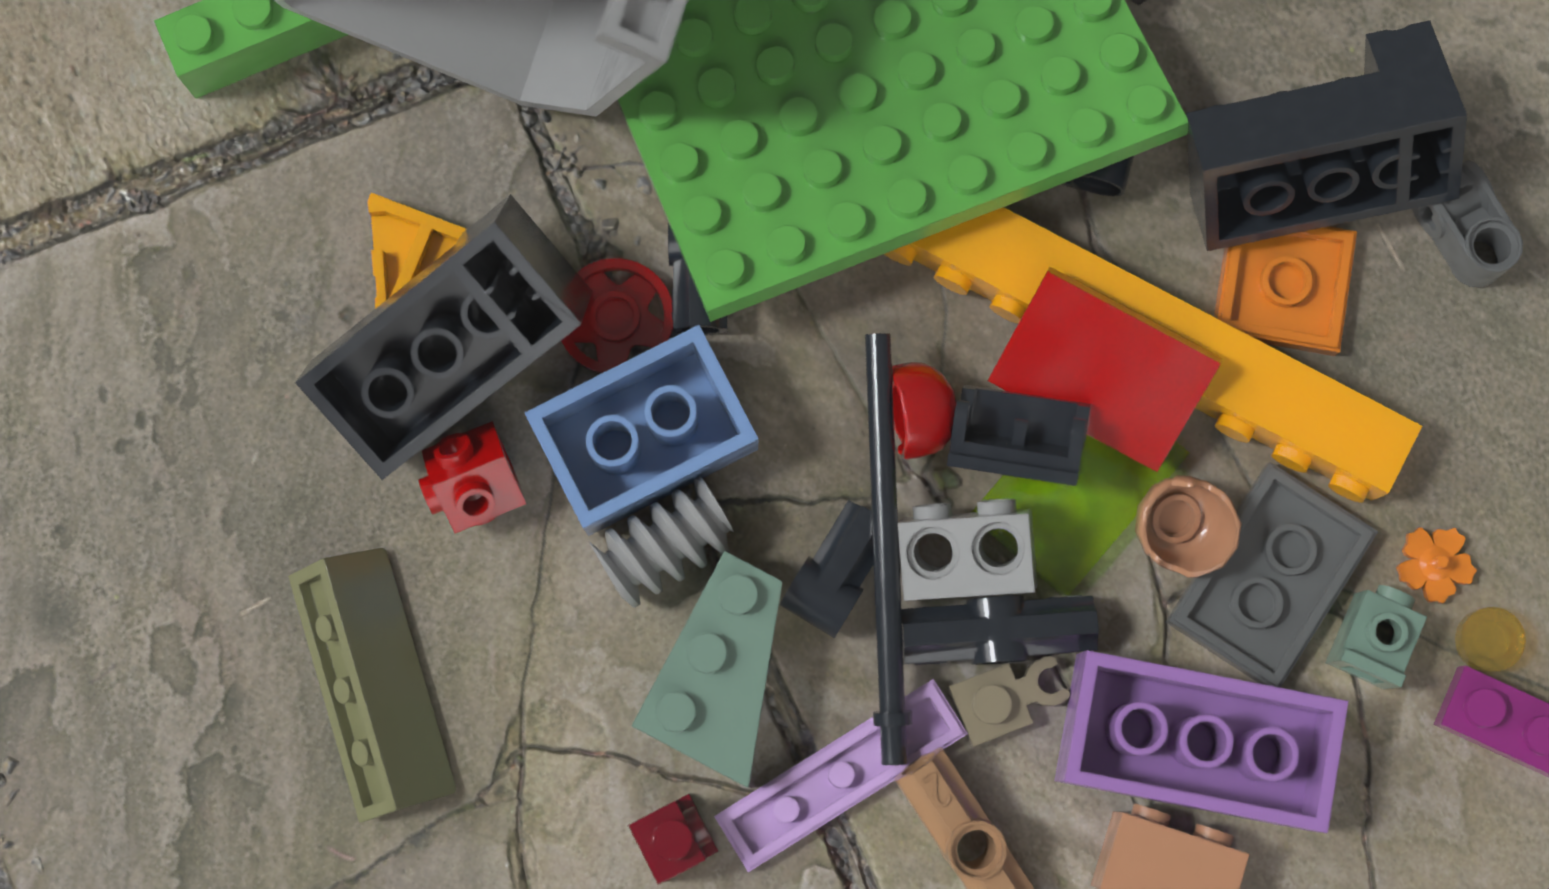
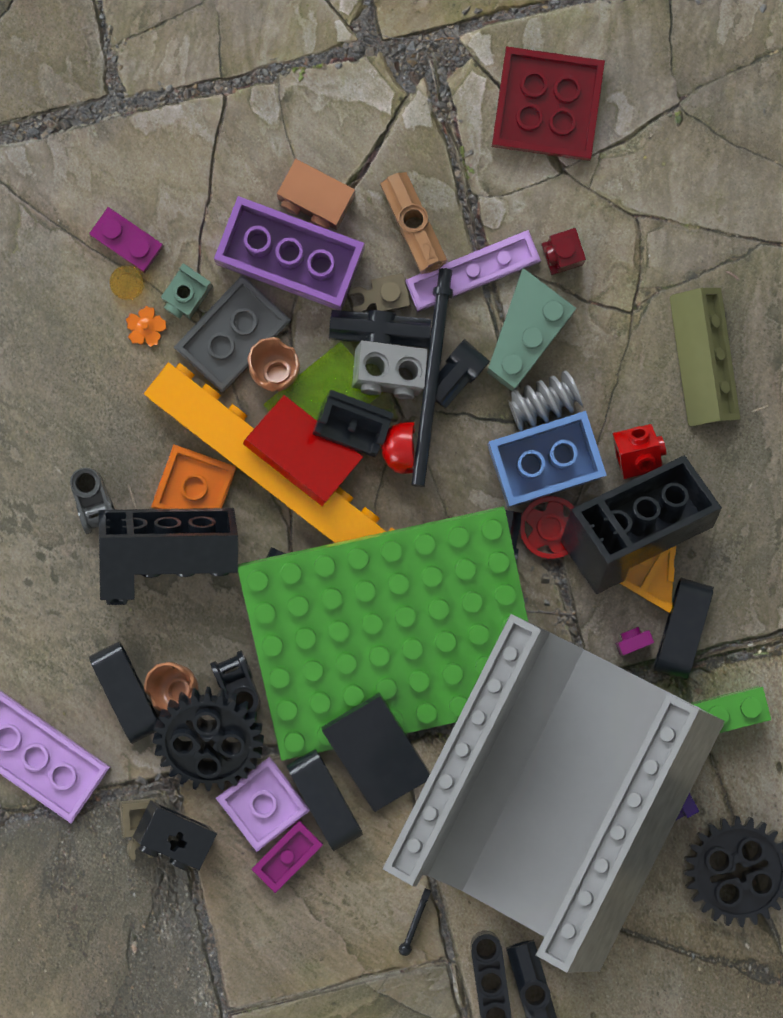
camera: 170 degrees left, 5 degrees up
none -> magenta plate [615,626,654,656]
none -> black beam [654,577,714,680]

